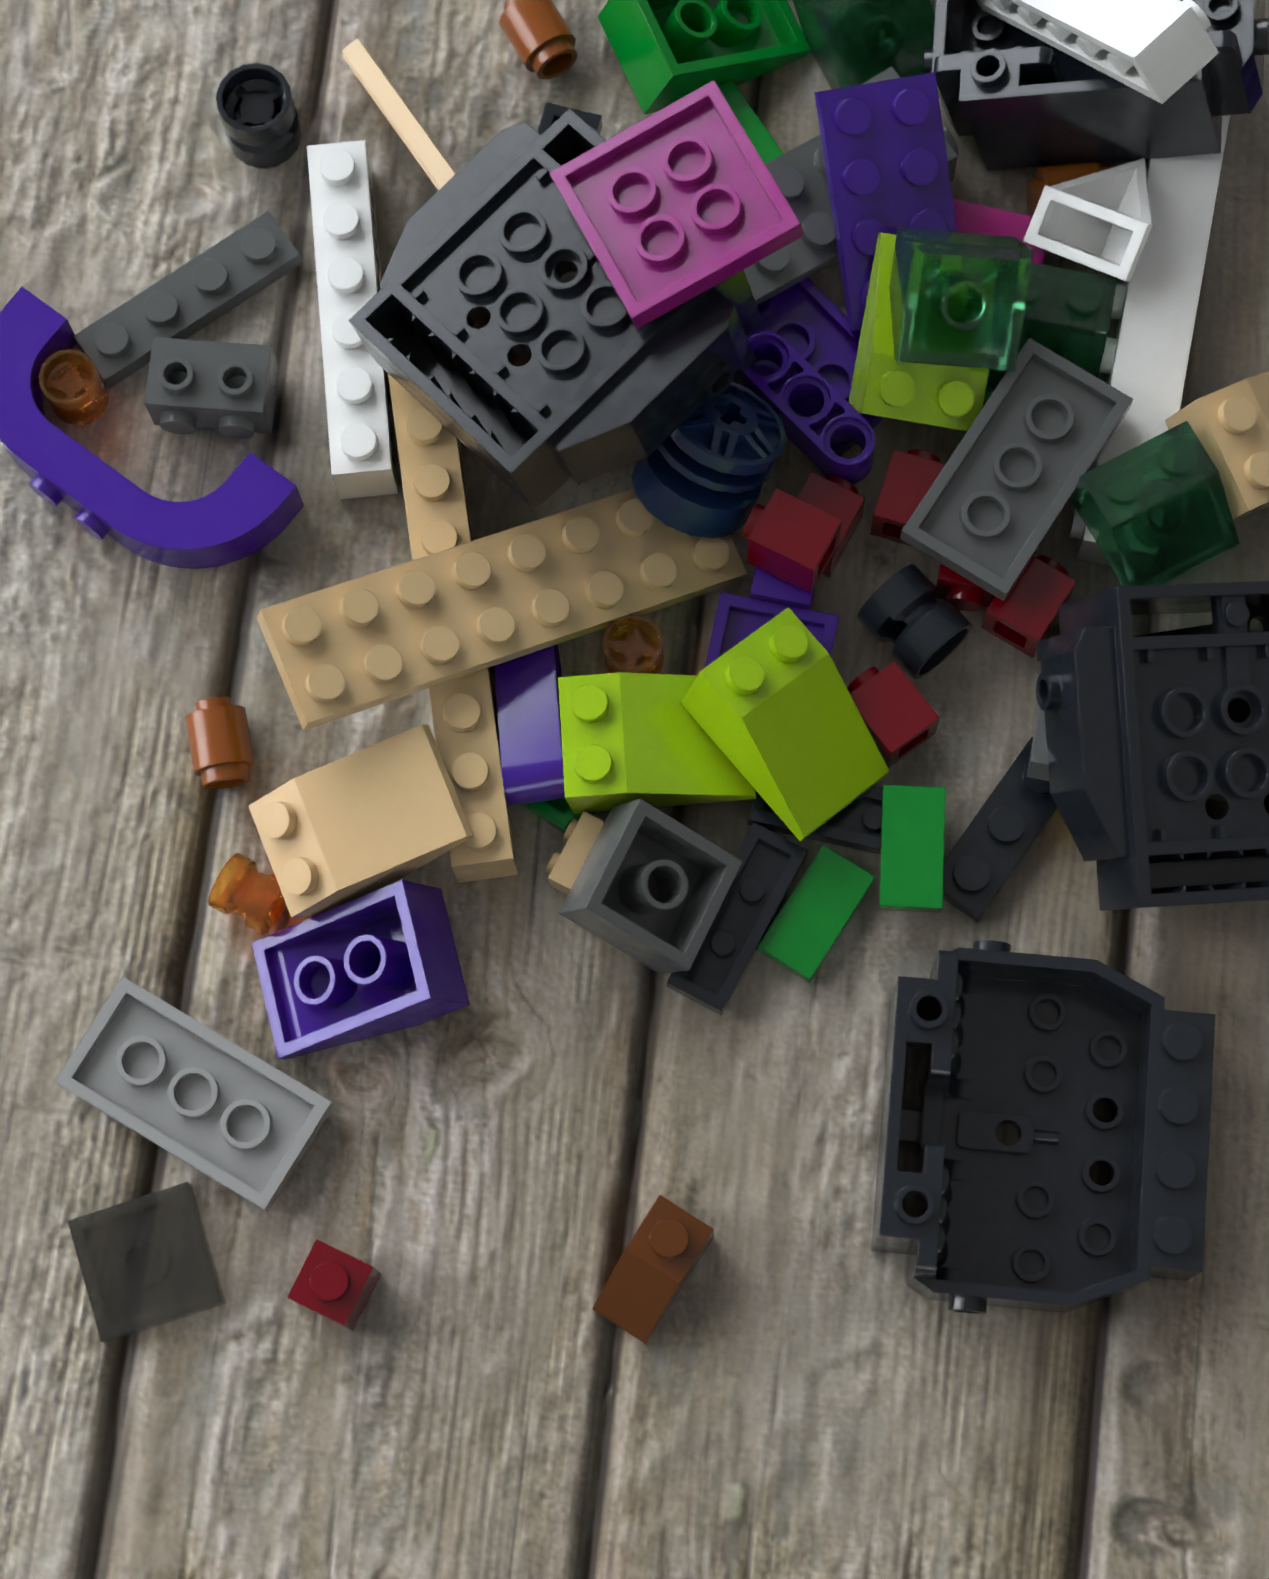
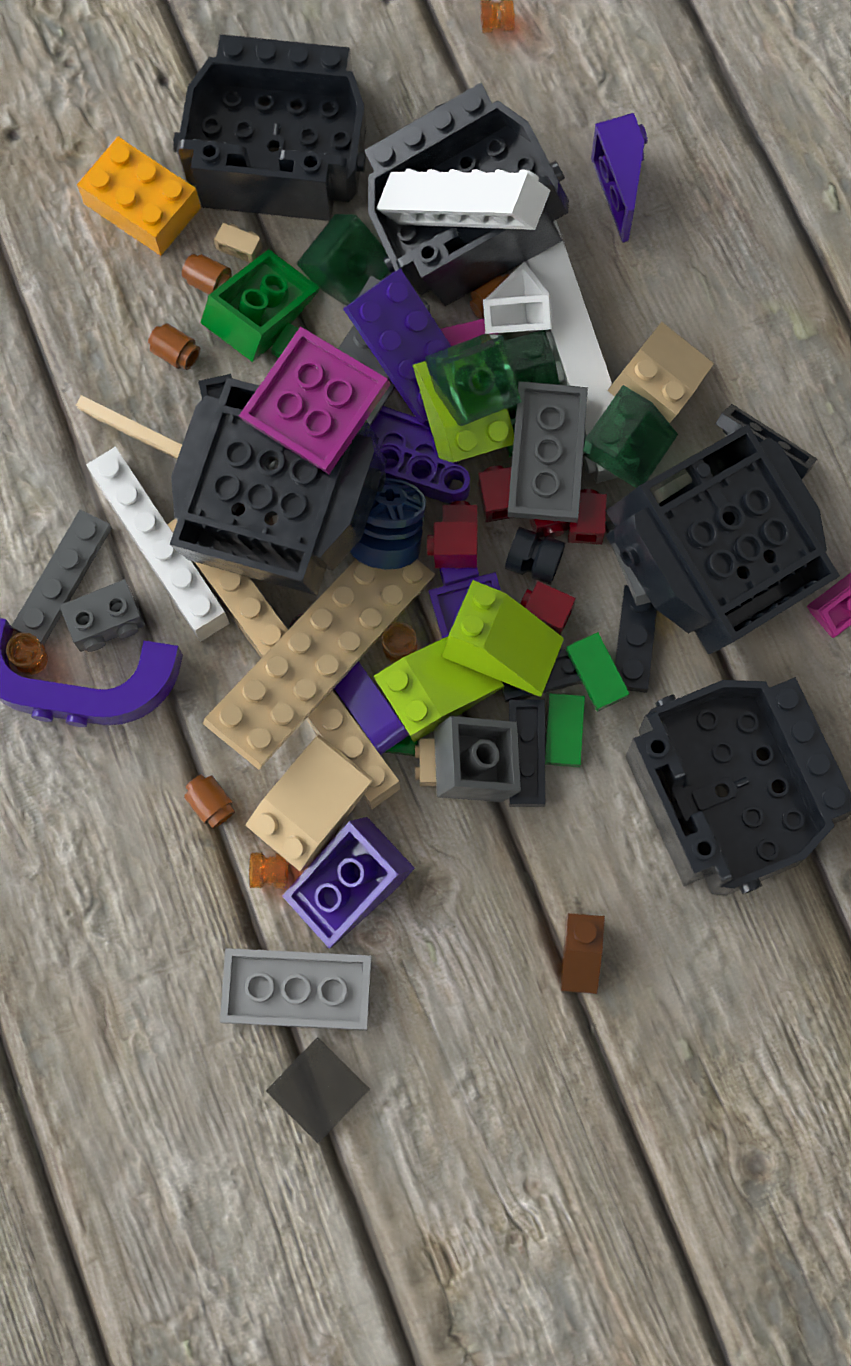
camera: 30 degrees left, 0 degrees up
black wheel [216,63,302,169] -> none
dark red brick [287,1239,381,1331] -> none

